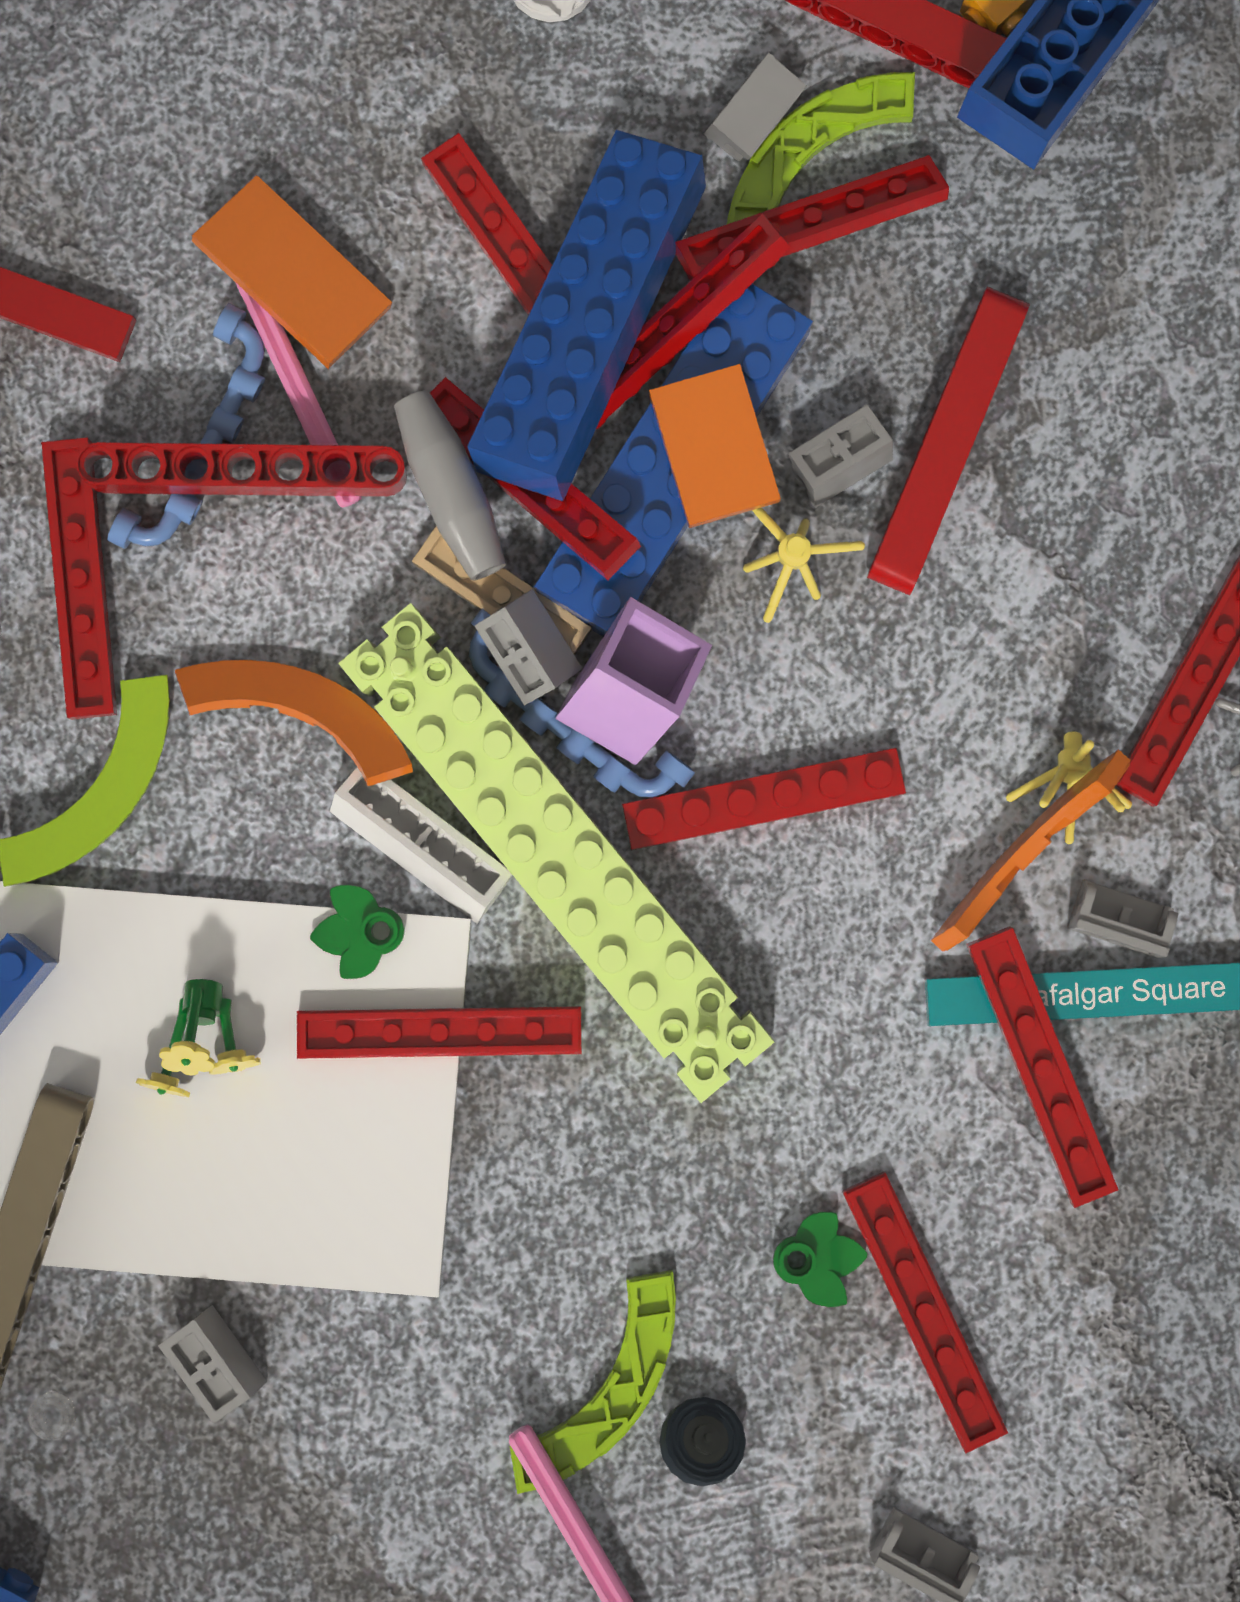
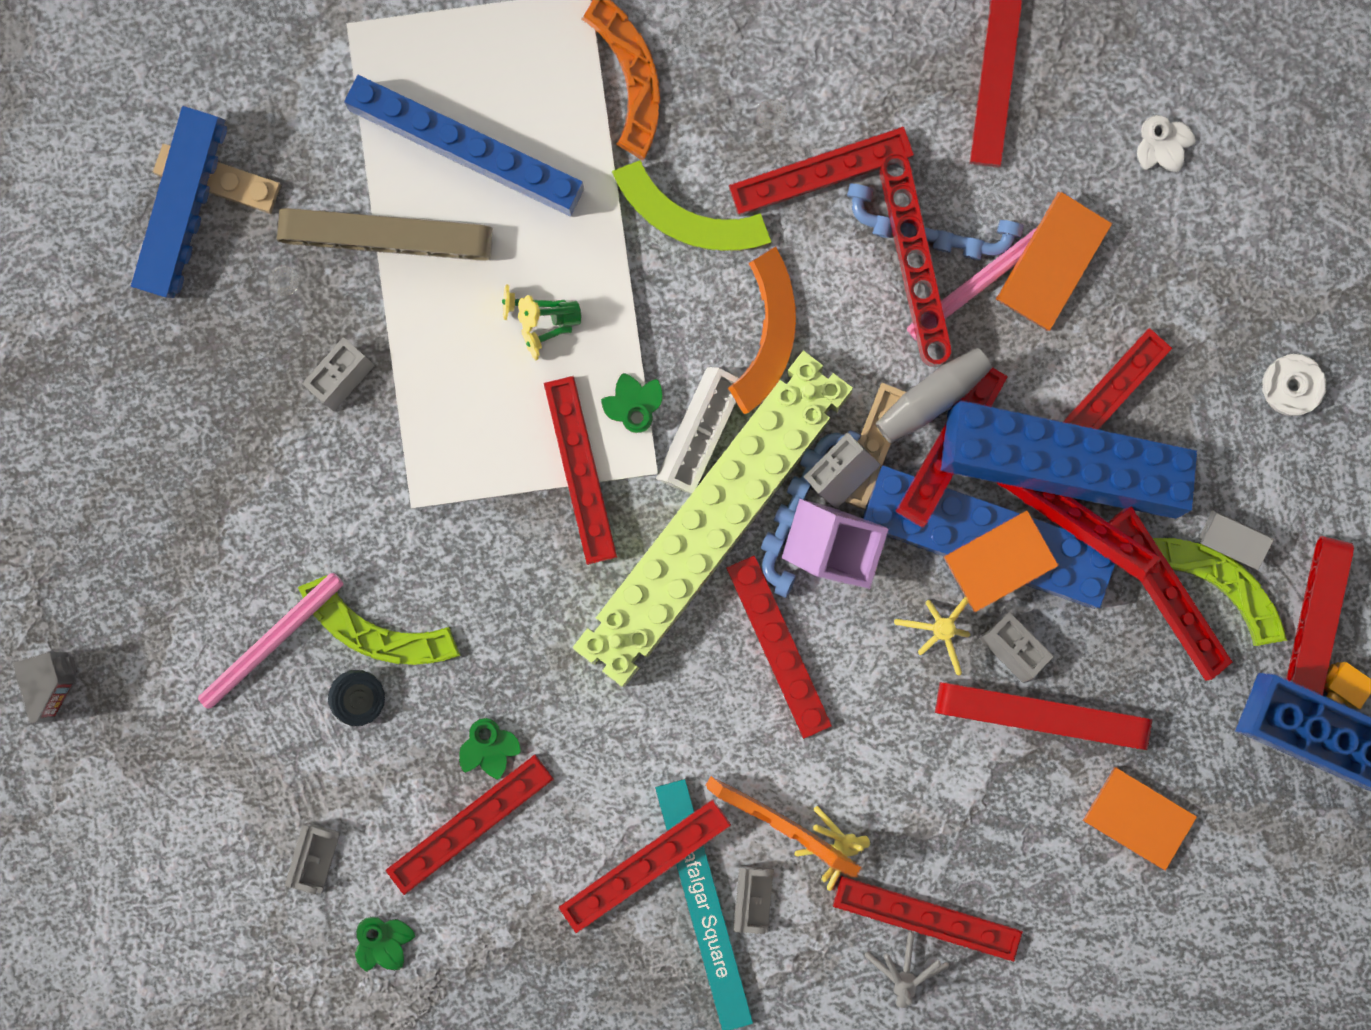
camera: 75 degrees right, 0 degrees up
none -> green plate [355,917,415,972]
none -> orange tile [1082,767,1197,871]
none -> white plate [1137,115,1195,172]

